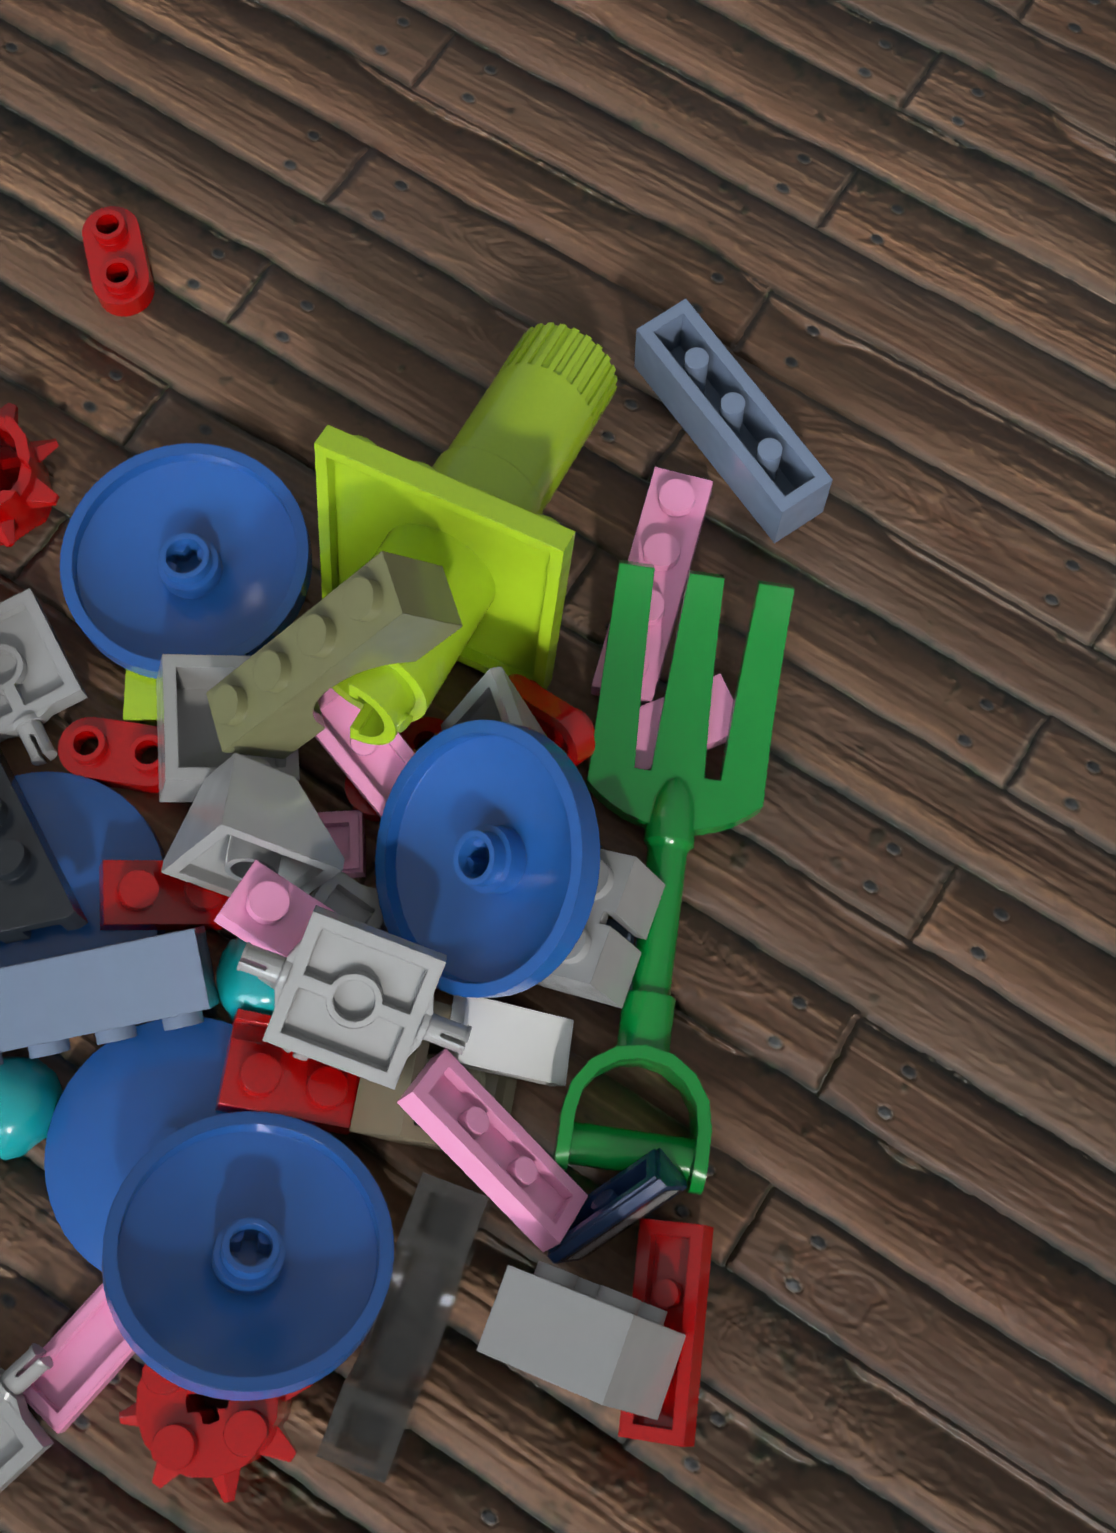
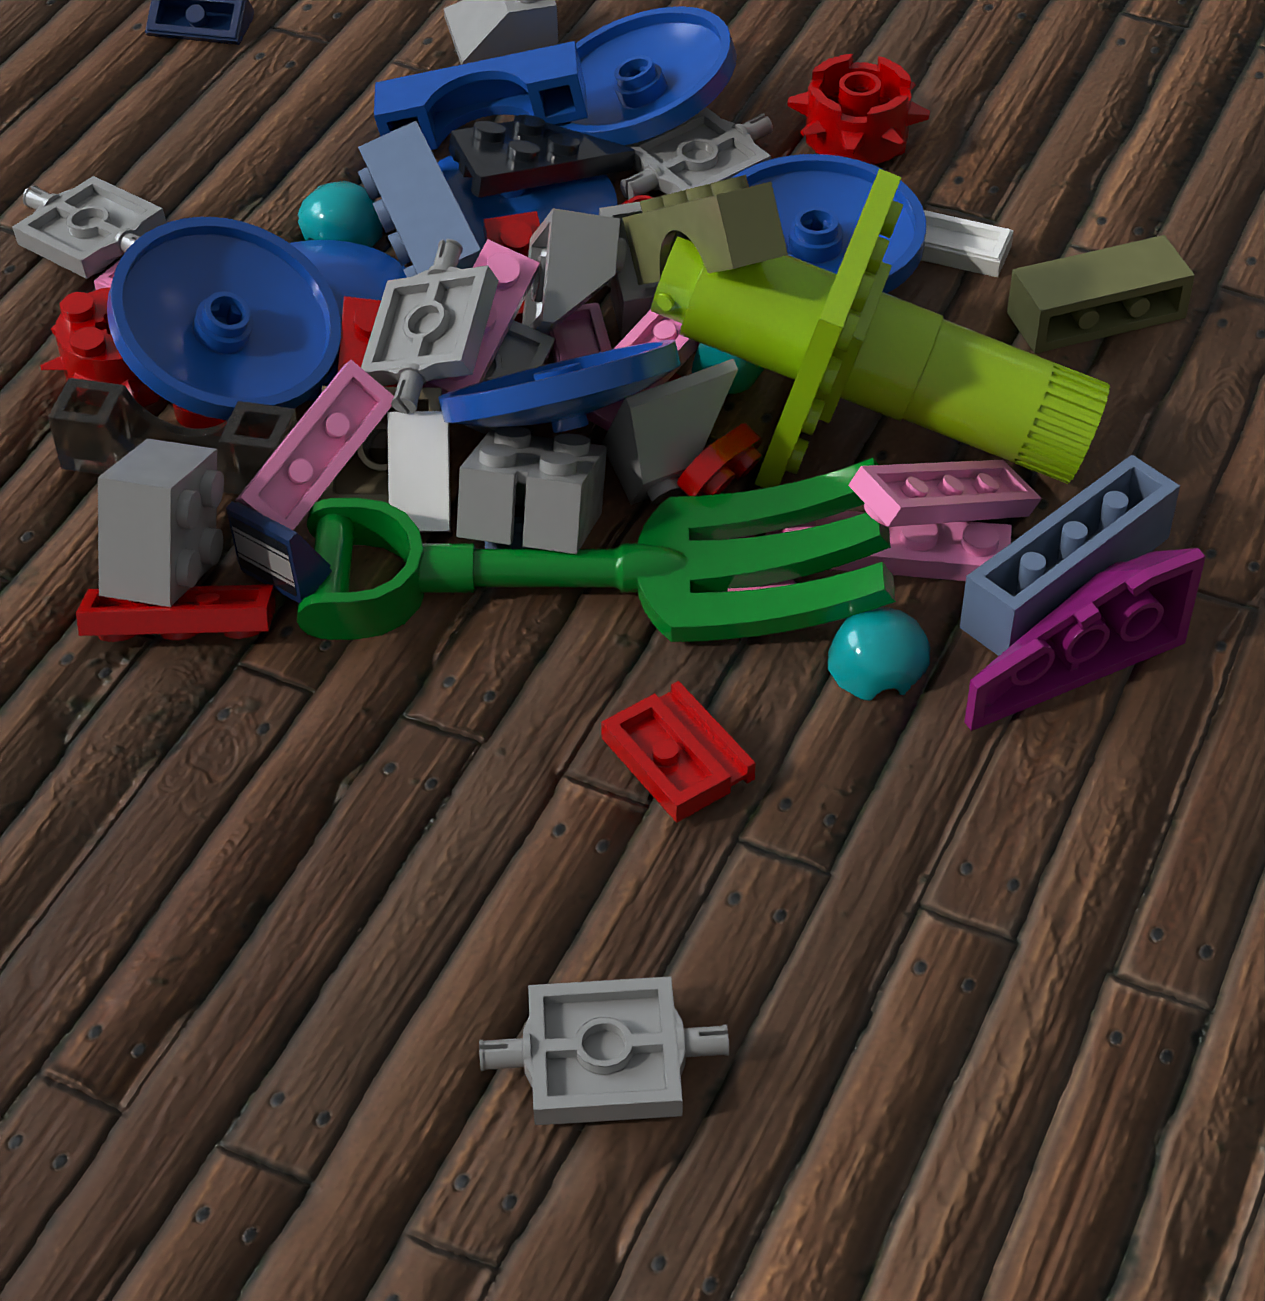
camera: 80 degrees right, 25 degrees down
red plate [82,206,155,317] -> none
none -> red plate [601,681,756,823]
none -> teal hair [828,607,930,701]
none -> bright pink plate [848,460,1042,527]
none -> white tile [921,210,1014,278]
none -> magenta wedge [964,548,1206,731]
none -> olive brick [1007,235,1195,354]

